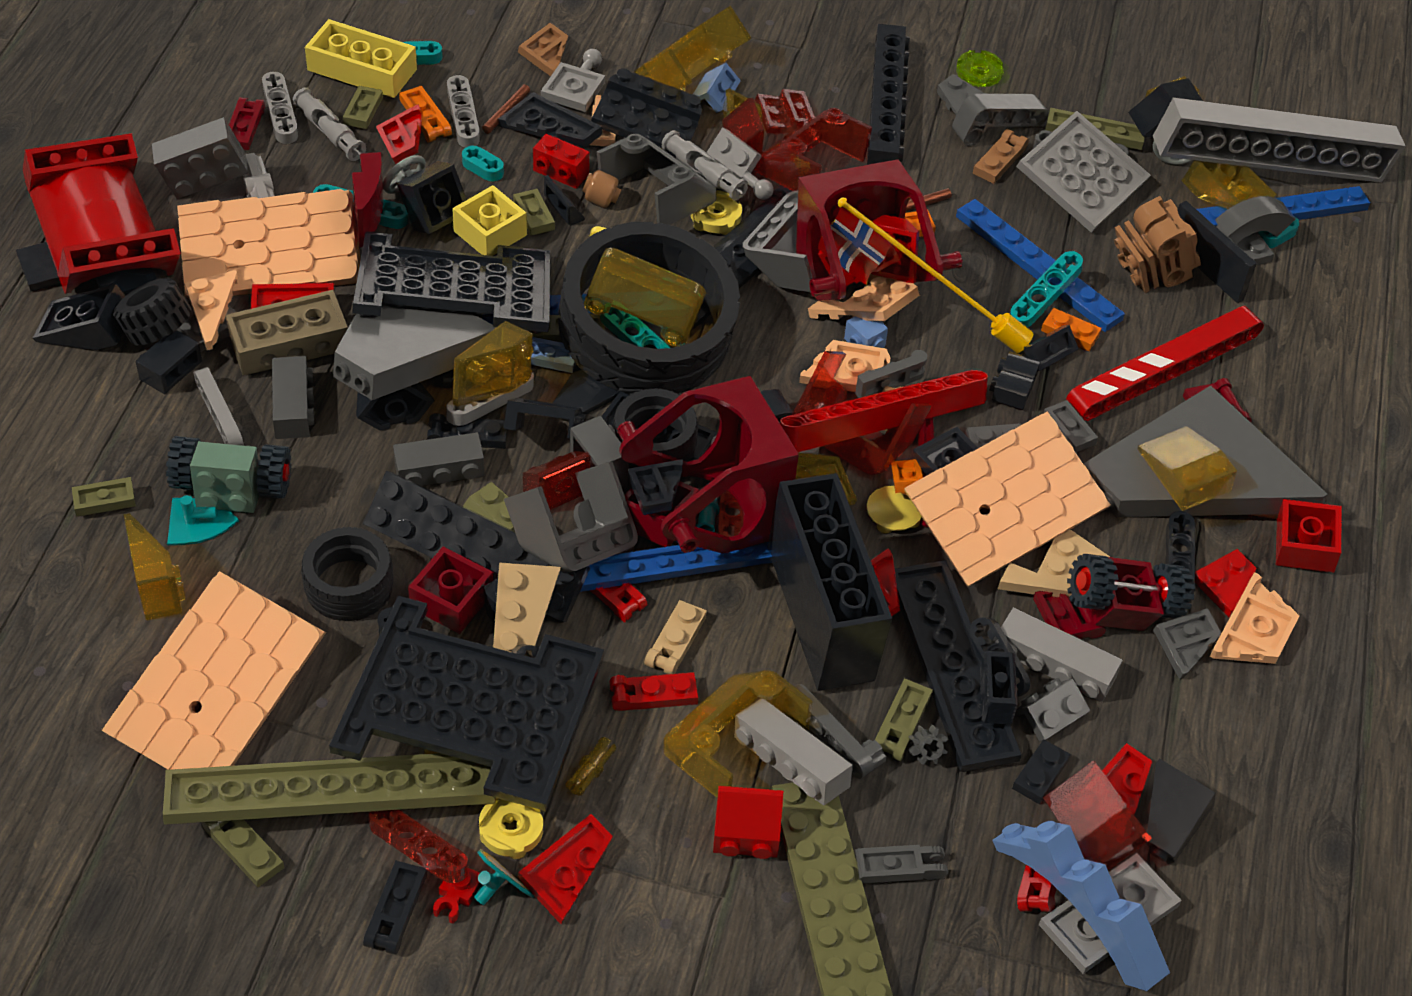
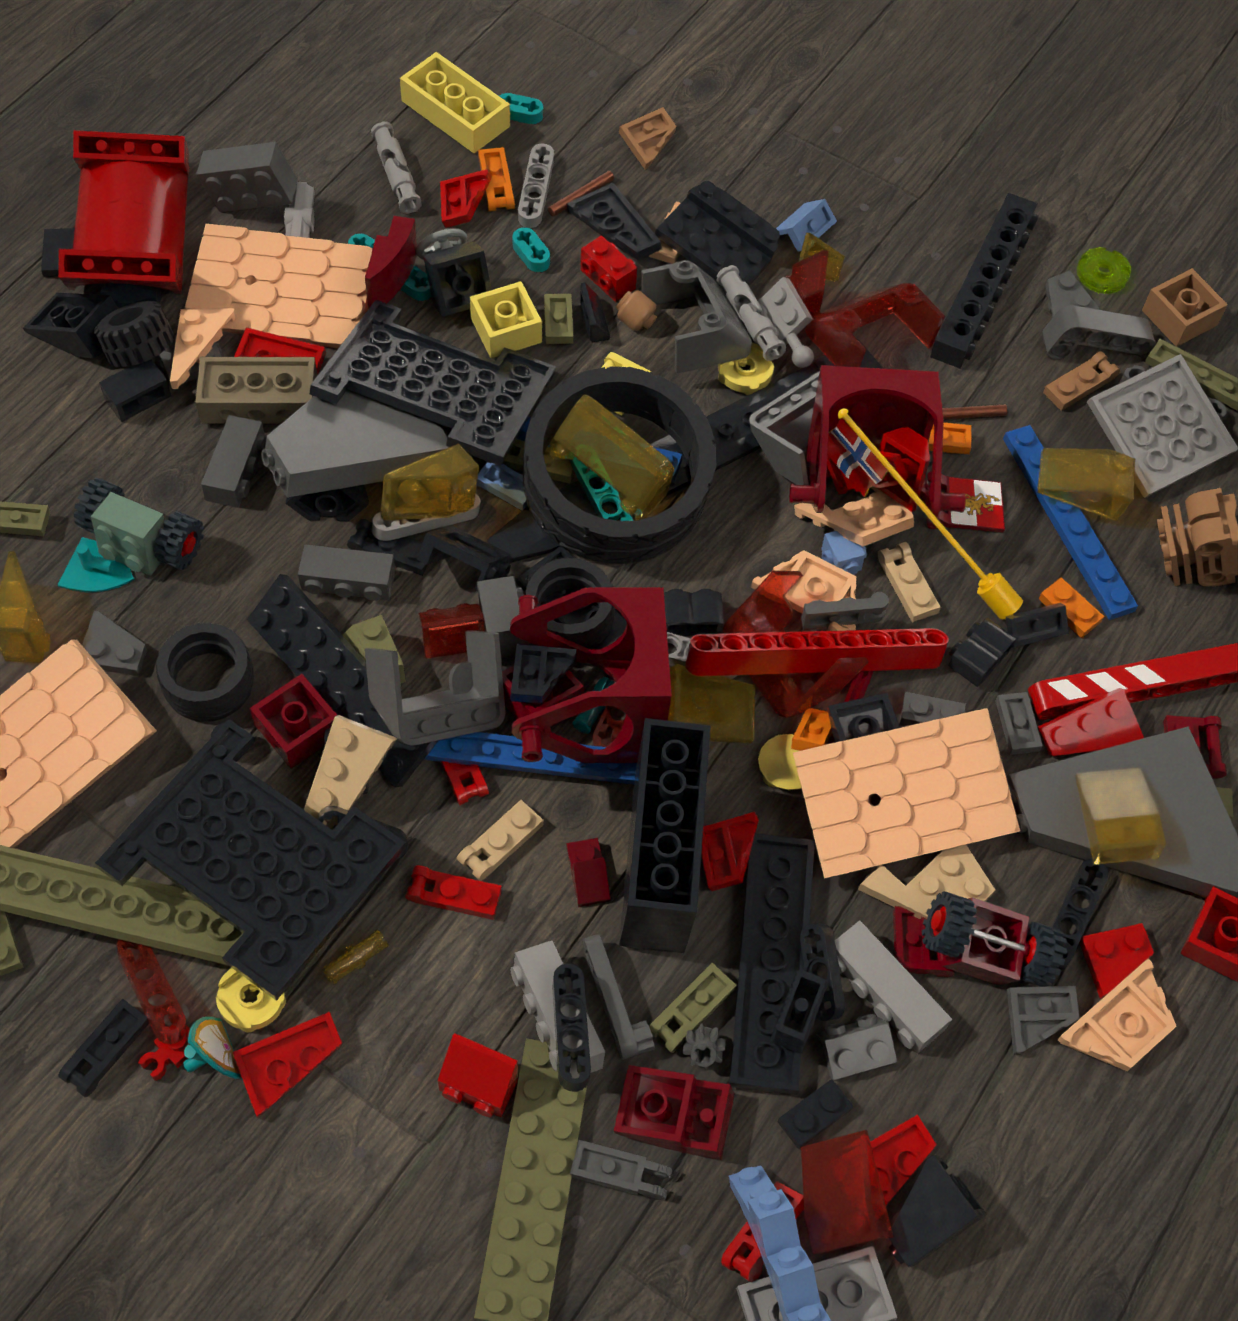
camera: 20 degrees right, 10 degrees up
light grey beam [194,367,244,446] -> none
dark red plate [229,97,266,150] -> none
light grey beam [262,72,298,144] -> none
olive plate [343,86,383,129] -> none
light grey plate [541,49,605,112] -> none
clear yellow windscreen [634,5,752,91] -> none
clear yellow windscreen [663,670,813,797] -> none
clear red slope [754,89,817,134] -> none
teal beam [1011,251,1083,328] -> none
none -> dark grey wing [82,611,147,676]
none -> black beam [552,963,591,1092]
none -> dark red slope [566,838,610,907]
none -> dark red slope [614,1065,735,1160]
none -> tan plate [878,542,941,622]
none -> flag [925,471,1005,533]
none -> red wing [1037,688,1144,756]
none -> clear yellow slope [1038,448,1135,521]
none -> medium nougat brick [1142,268,1228,347]

